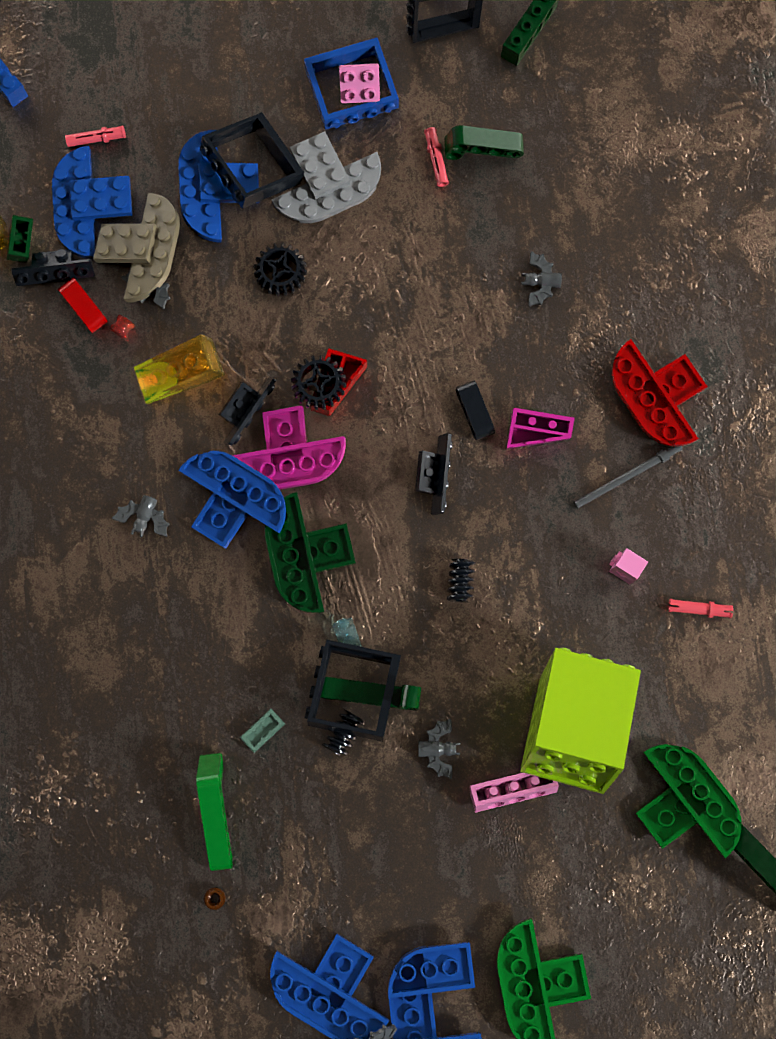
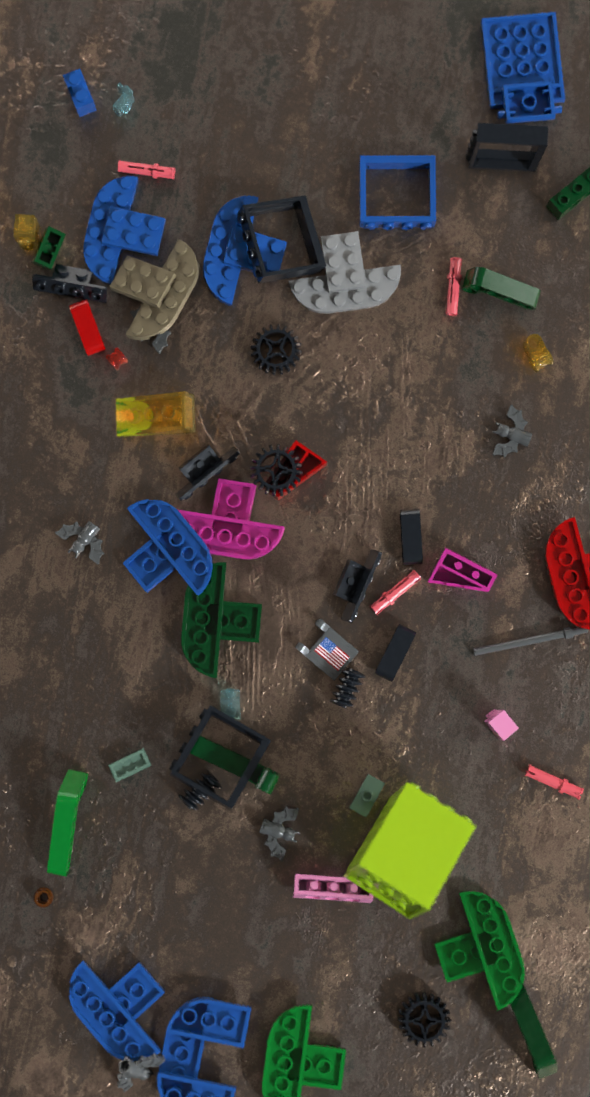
camera: 20 degrees right, 5 degrees up
bright pink bracket [339,63,380,103] -> none
none -> clear light blue bracket [112,83,135,117]
none -> dark grey flag [295,619,359,681]
none -> sand green plate [349,774,385,817]
none -> coral pin [370,570,421,615]
none -> black beam [375,624,417,682]
none -> black gear [397,992,451,1047]
none -> clear yellow piece [523,334,554,373]

